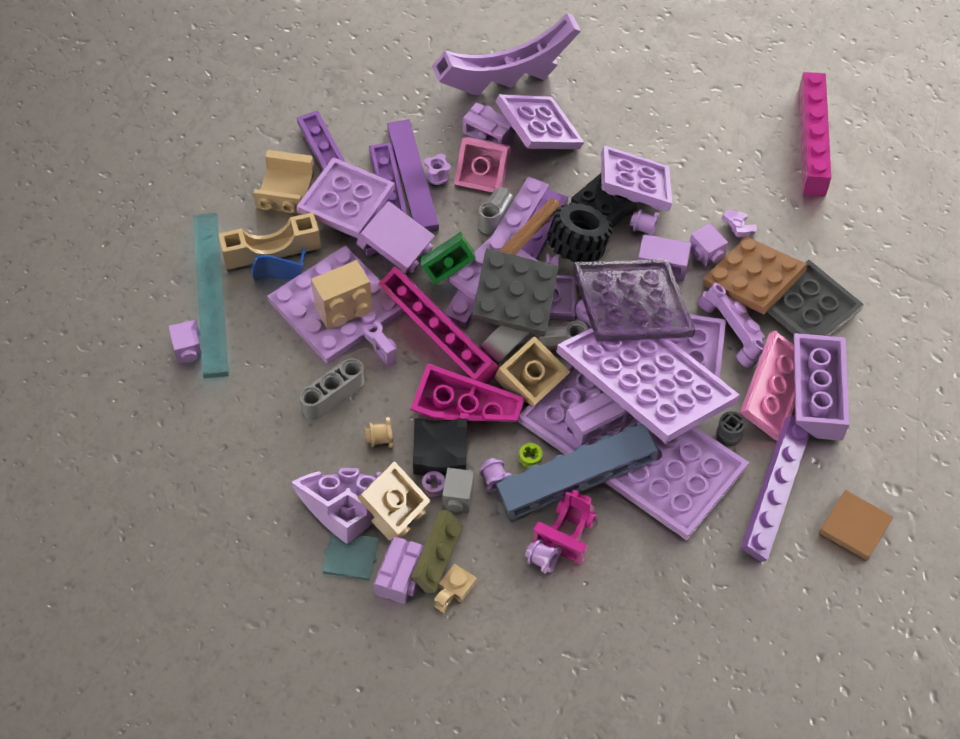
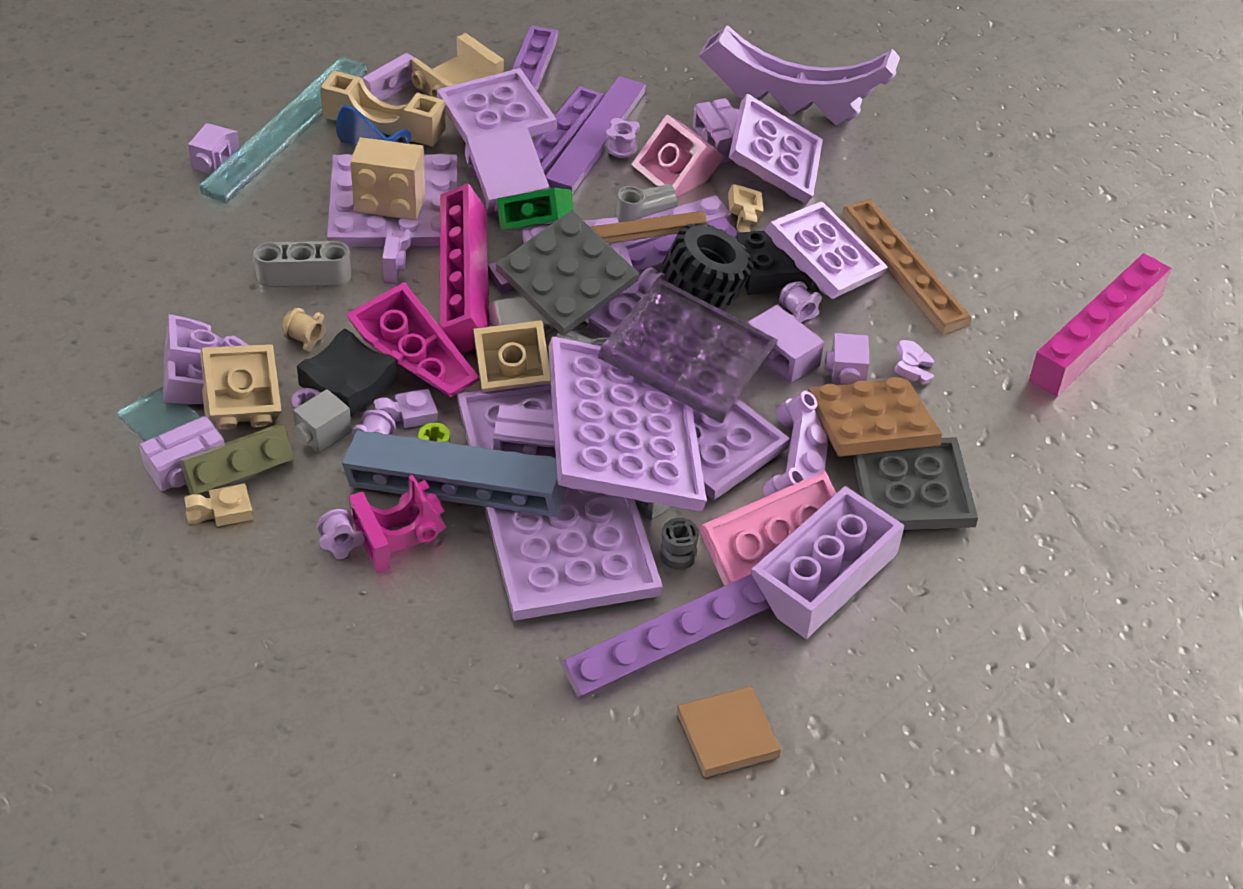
camera: 35 degrees right, 10 degrees down
none -> lavender panel [362,52,414,101]
none -> lavender plate [373,389,438,429]
none -> tan plate [728,184,764,233]
none -> medium nougat tile [842,199,972,335]

